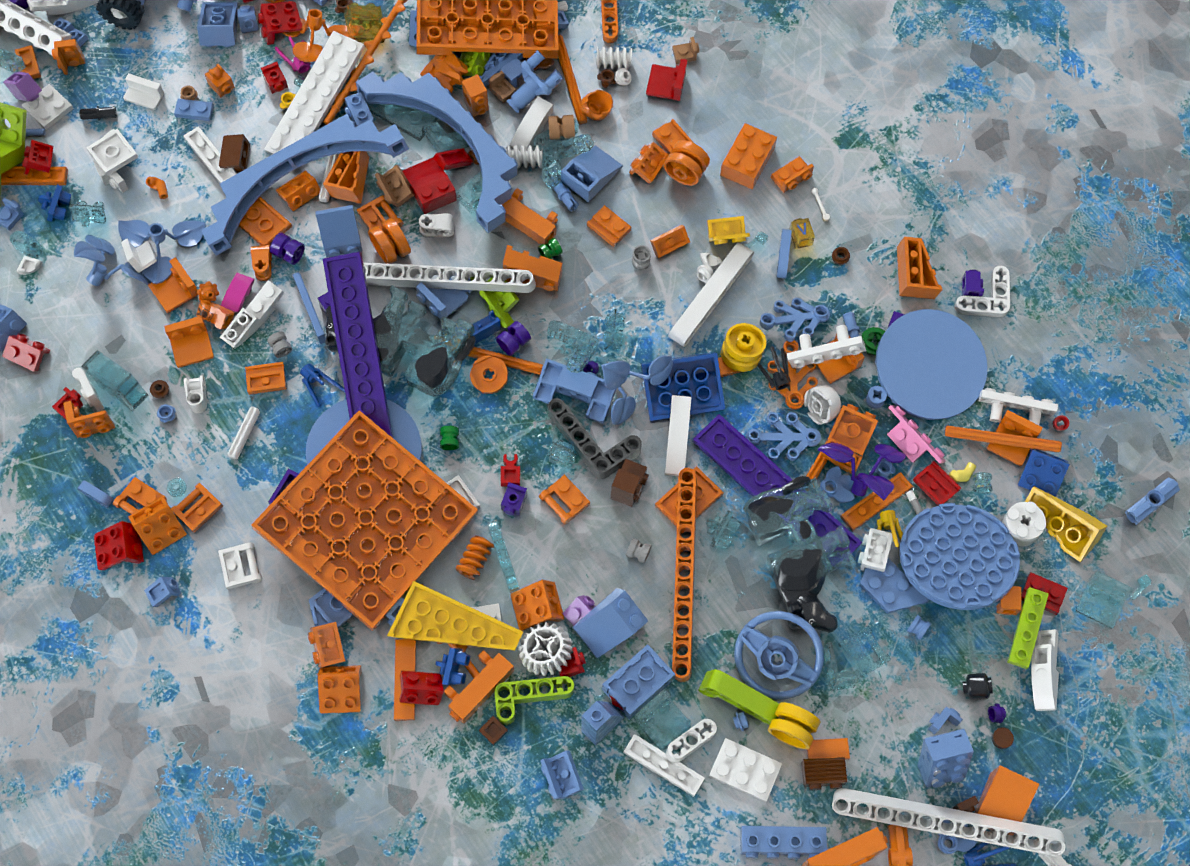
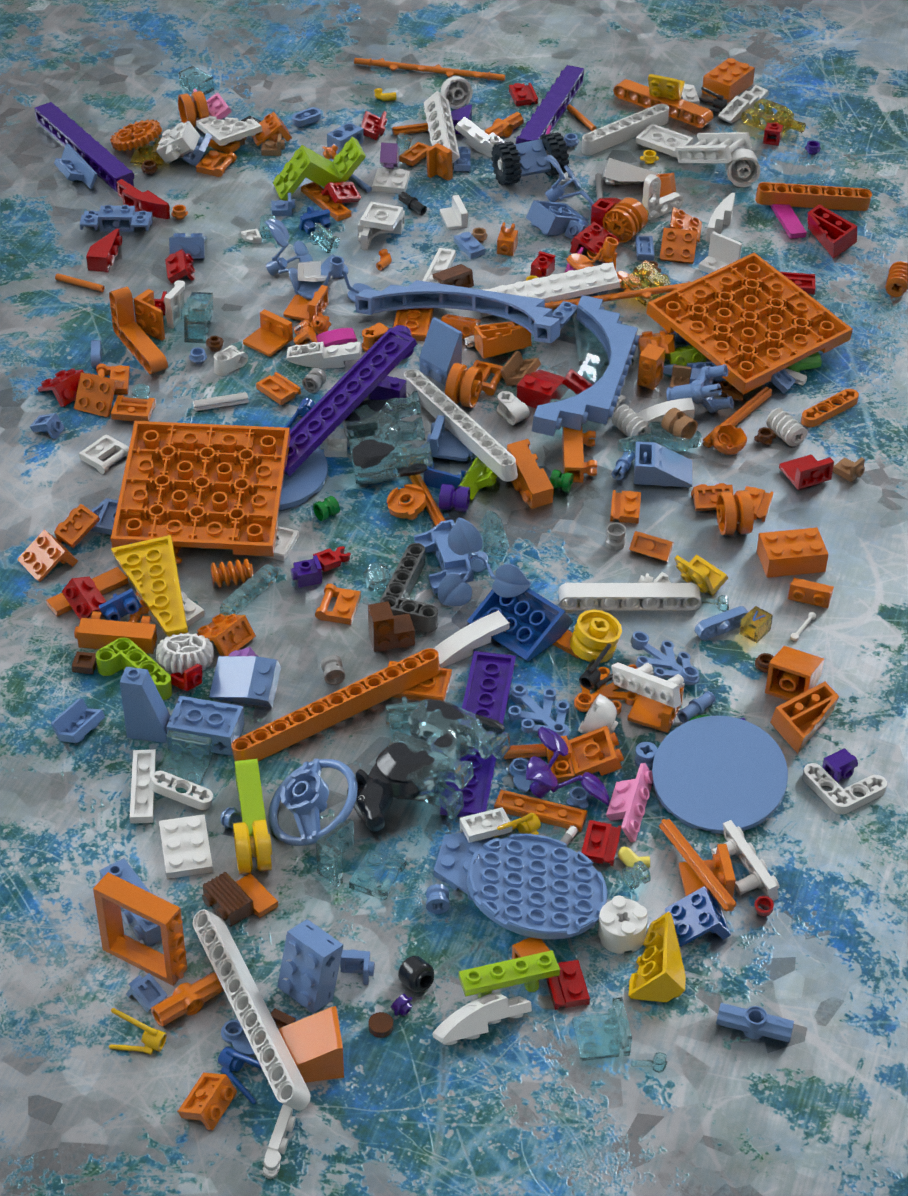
camera: 55 degrees right, 25 degrees down
clear light blue hinge [603,309,625,350] -> none
white plate [614,68,631,86] -> none
none -> orange beam [109,286,168,374]
none -> orange slope [765,646,824,701]

